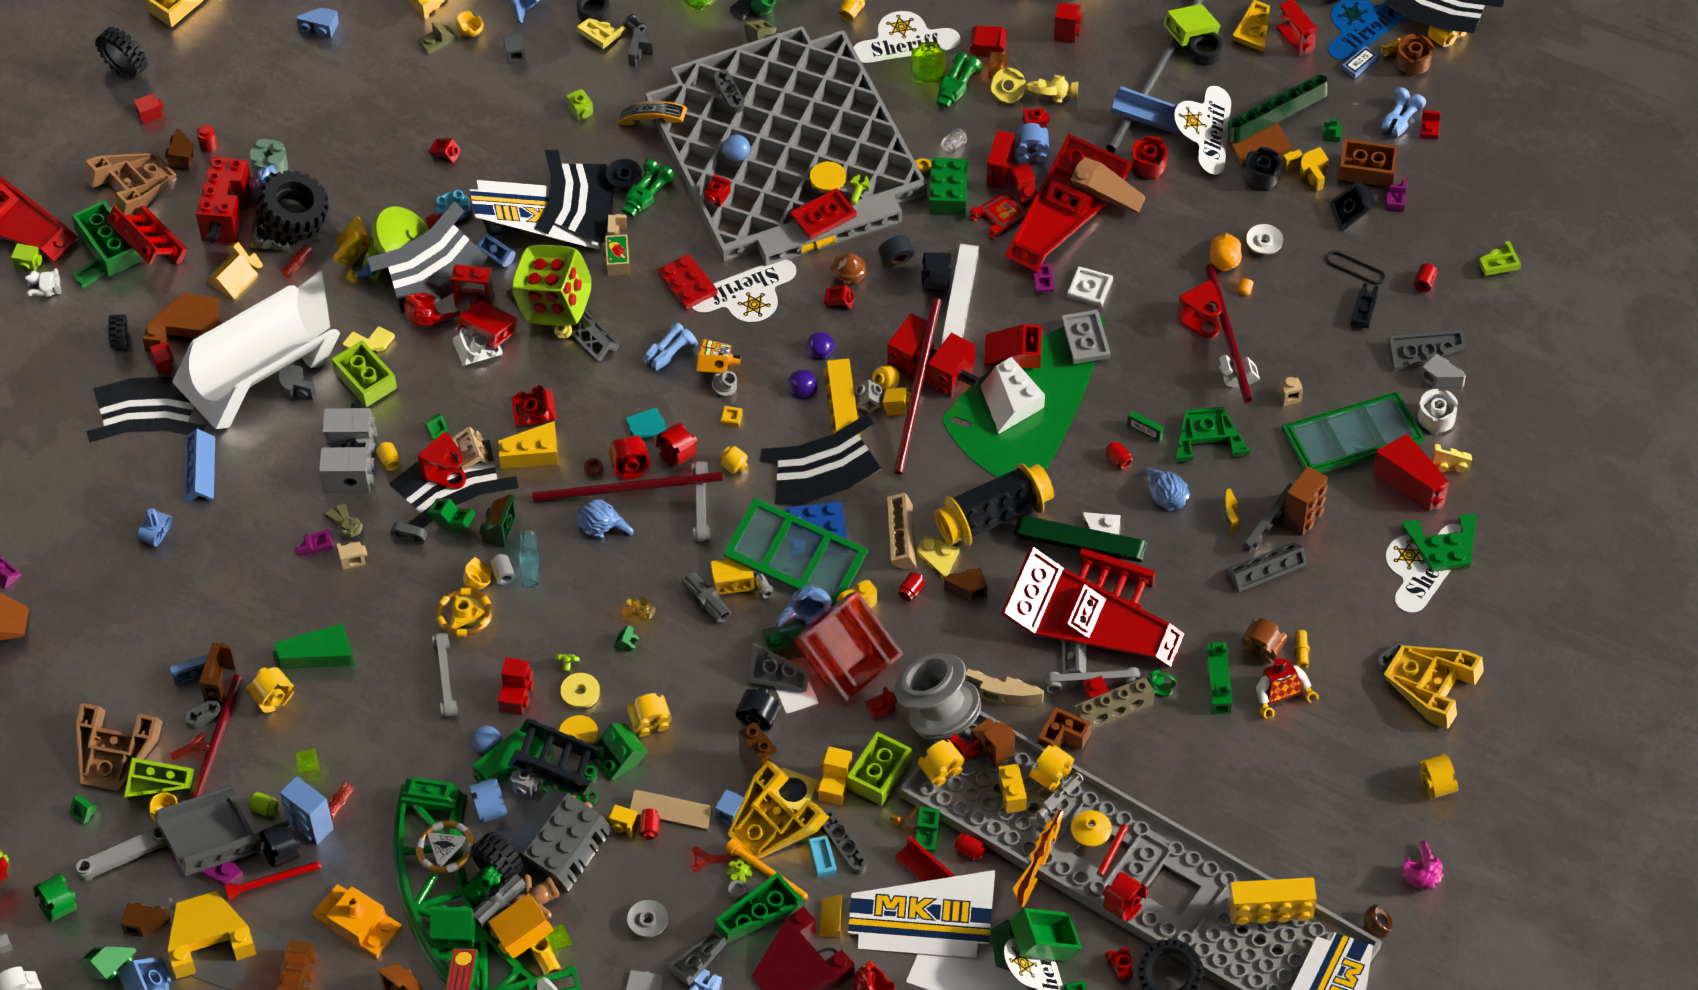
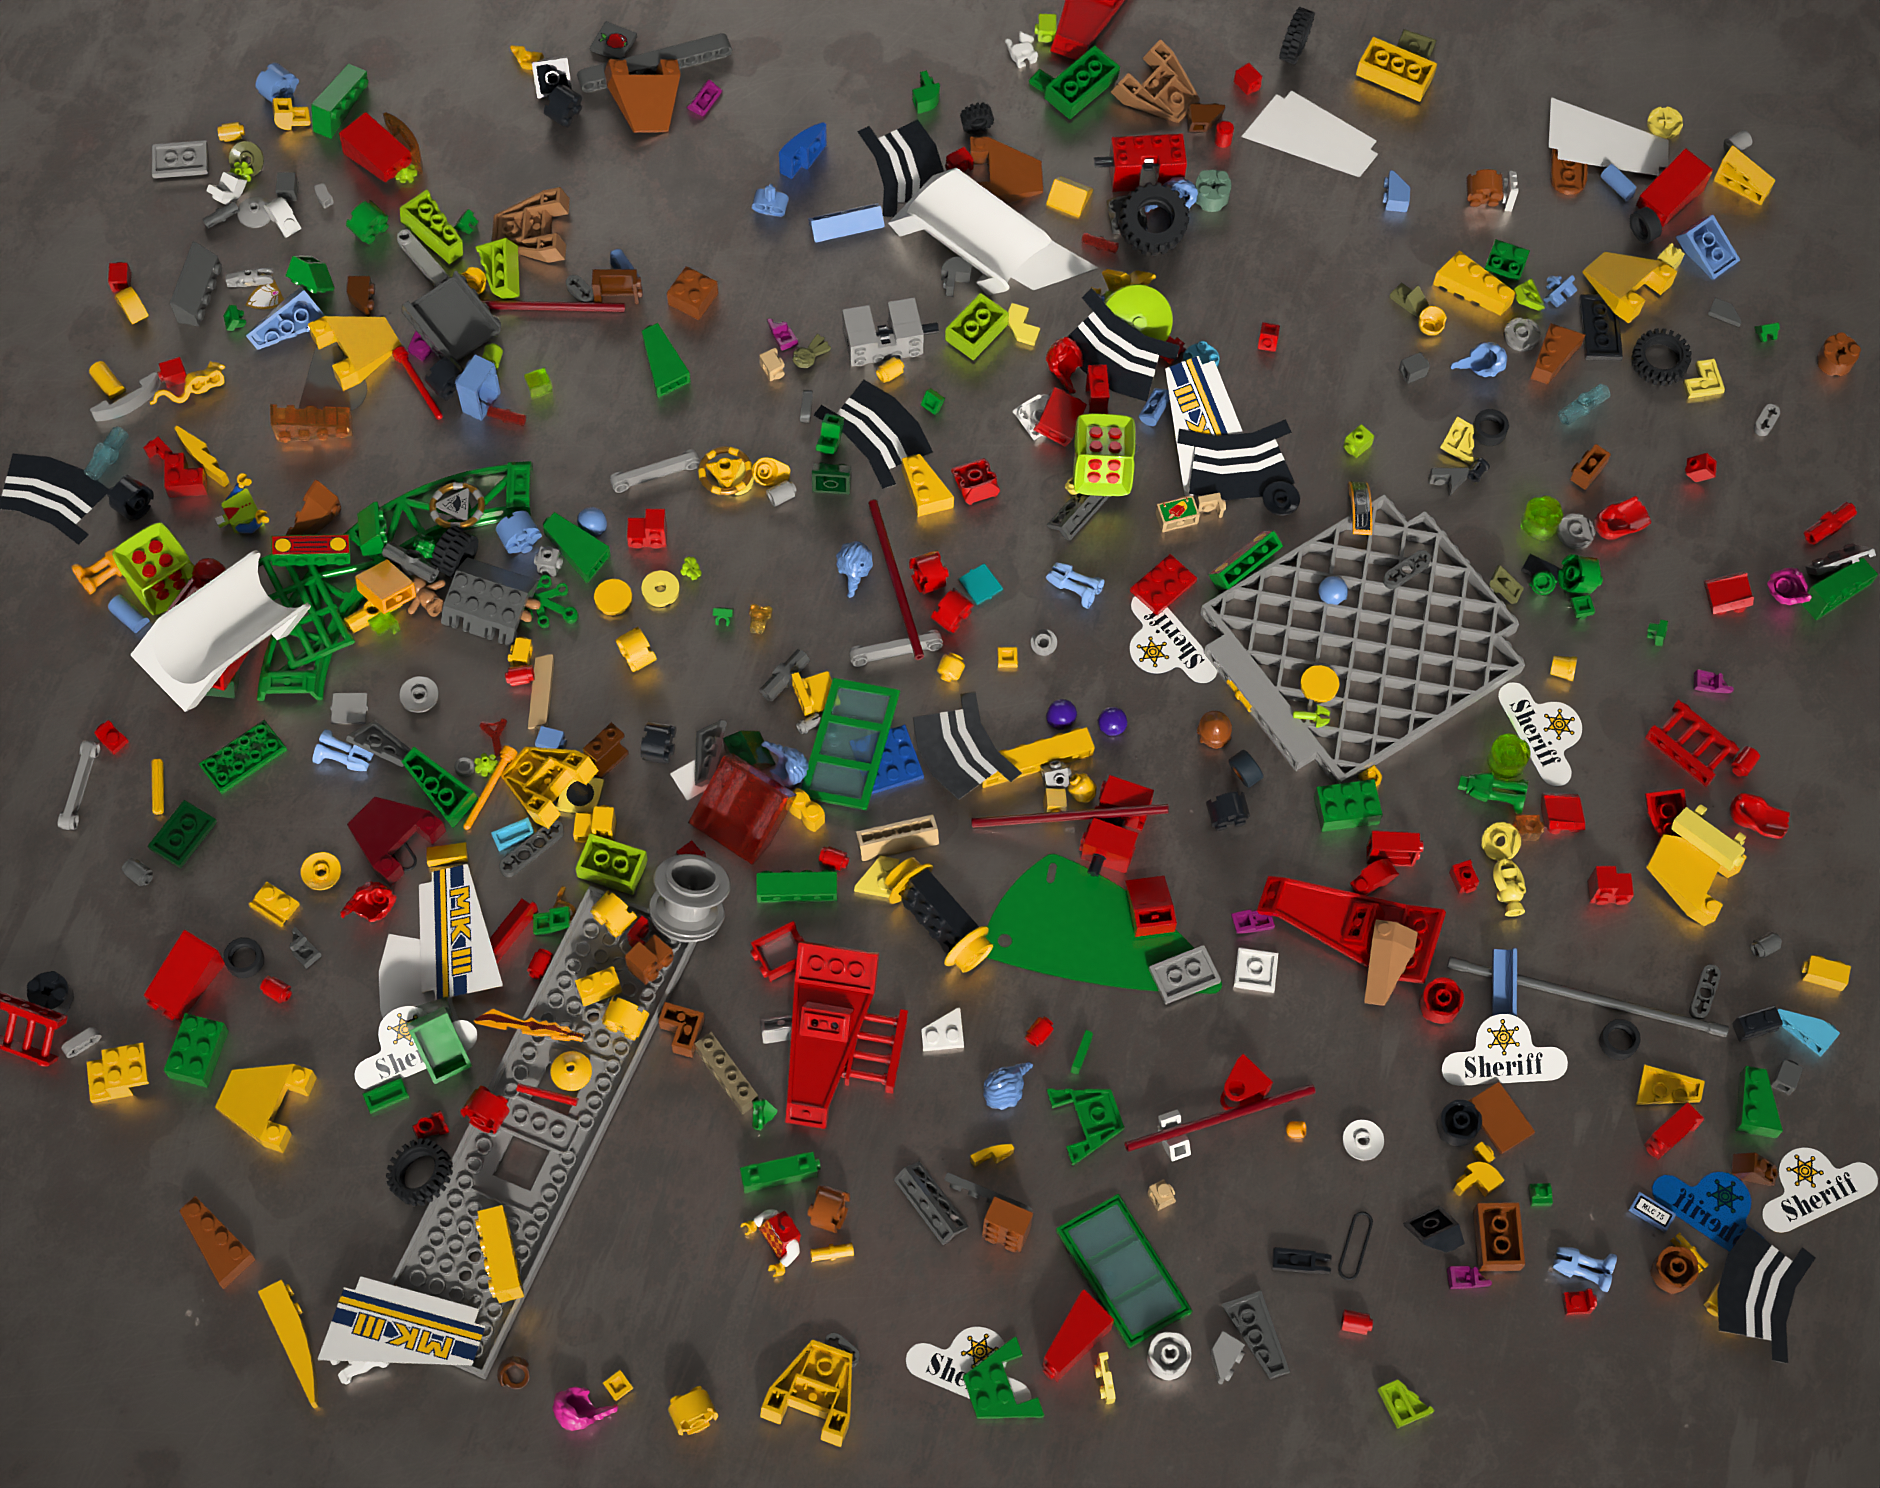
camera: 75 degrees right, 10 degrees up
red fence [106,206,188,264] -> none
clear red piece [170,732,210,760] -> none
yellow slope [227,242,263,269] -> none
yellow brick [246,667,294,713] -> none
light orange brick [312,884,402,958] -> none
red hose [418,431,467,490] -> none
tan bracket [452,427,489,470] -> none
black fence [508,718,600,796] -> none
clear light blue piece [519,530,540,588] -> none
copper tile [584,458,603,478] -> none
green slope [594,723,648,780] -> none
green piece [621,158,675,217] -> none
light orange torso [696,339,741,373] -> none
red brick [704,174,731,207] -> none
red plate [791,188,857,240] -> none
red bracket [823,284,854,310] -> none
clear brick [941,128,967,154] -> none
white beam [942,244,979,344] -> none
reddish brown slope [943,568,988,601] -> none
tan slope [965,669,1044,706] -> none
red flag [969,191,1028,239] -> none
white wedge [981,357,1045,434] -> none
medium blue brick [1013,123,1049,164] -> none
dark green beam [1014,515,1147,562] -> none
light grey piece [1036,772,1084,818] -> none
light grey piece [1044,667,1141,694] -> none
red brick [1082,675,1109,701] -> none
lime panel [1163,4,1221,46] -> none
light orange hair [1210,232,1242,271] -> none
dark green beam [1228,75,1328,143] -> none
none -> lime wedge [400,189,463,264]
none -> yellow plate [603,1370,633,1402]
none -> dark orange brick [667,266,718,320]
none -> window [750,921,804,983]
none -> green brick [757,870,837,903]
none -> blue slope [779,122,827,179]
none -> green brick [912,70,940,114]
none -> green brick [1208,531,1283,590]
none -> white sticker [1242,91,1378,177]

